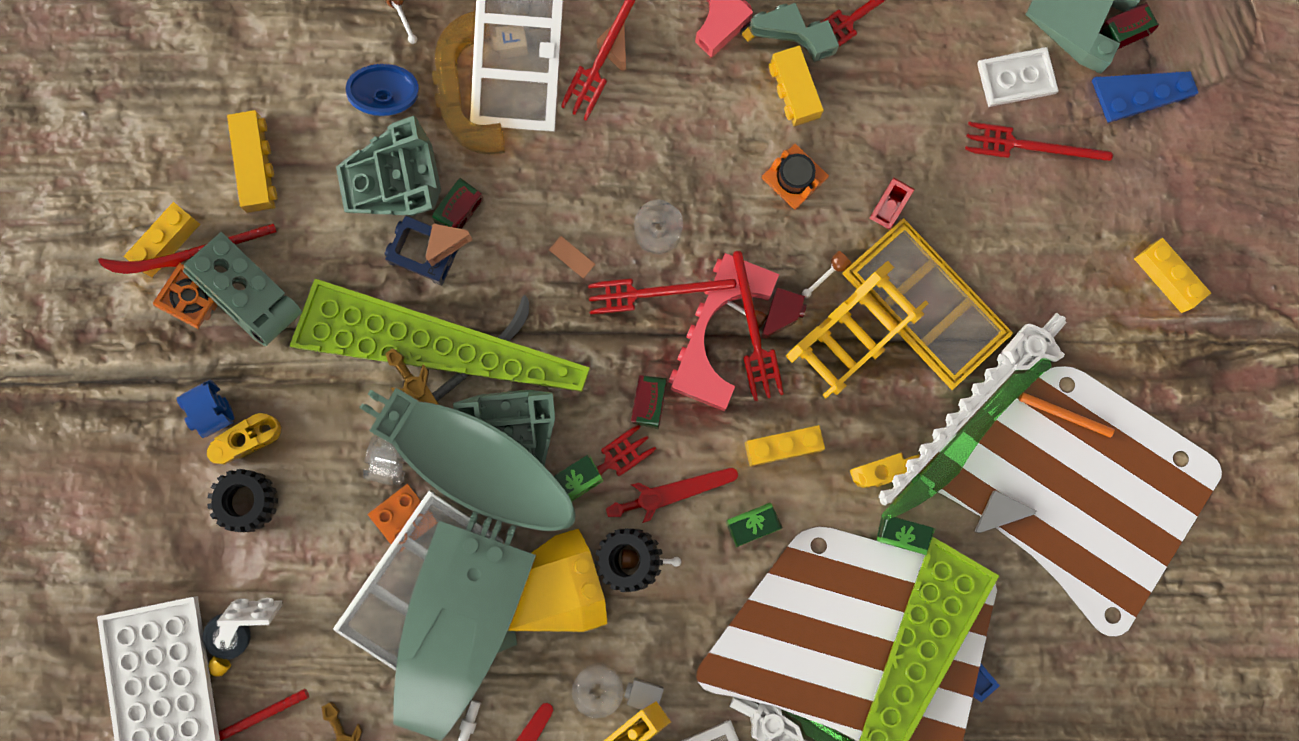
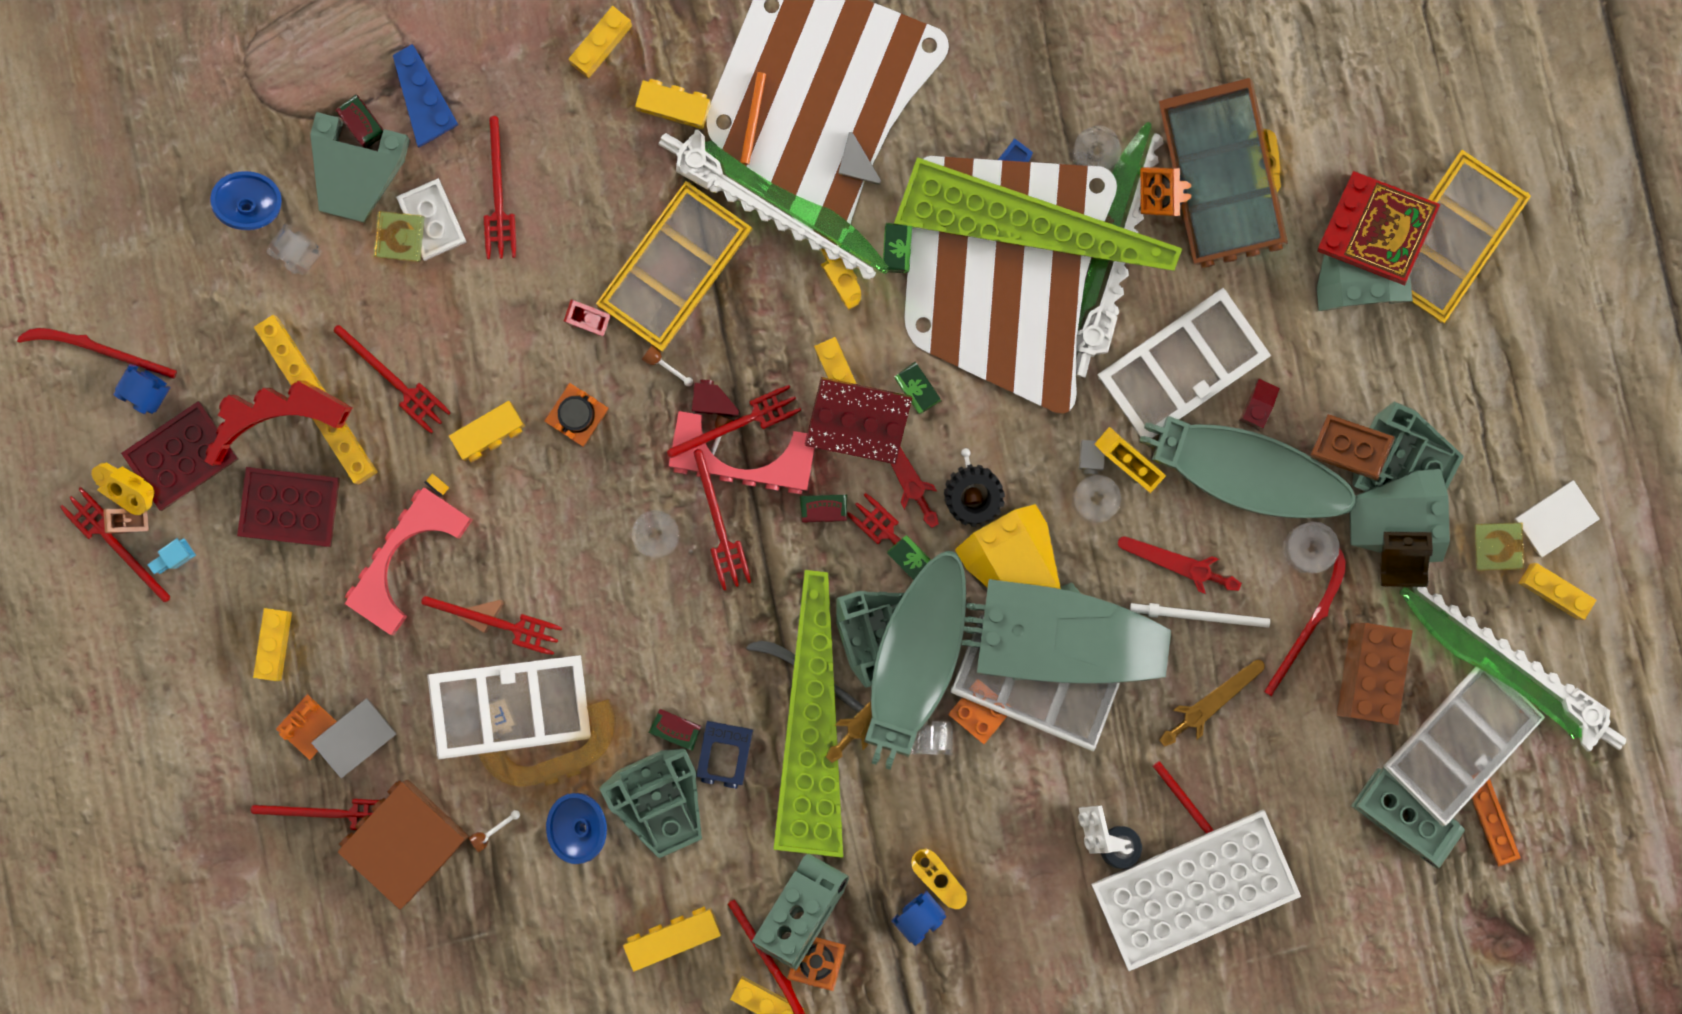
camera: 95 degrees left, 5 degrees up
black tyre [207,469,278,532] -> none
yellow hinge [208,656,231,677] -> none
nougat slope [425,224,473,266] -> none
nougat sticker [549,236,596,279] -> none
sand green arch [749,3,839,62] -> none
yellow fence [786,261,929,399] -> none
none -> clear yellow tile [374,211,425,262]
none -> yellow brick [635,79,711,130]
none -> dark red plate [805,377,912,464]

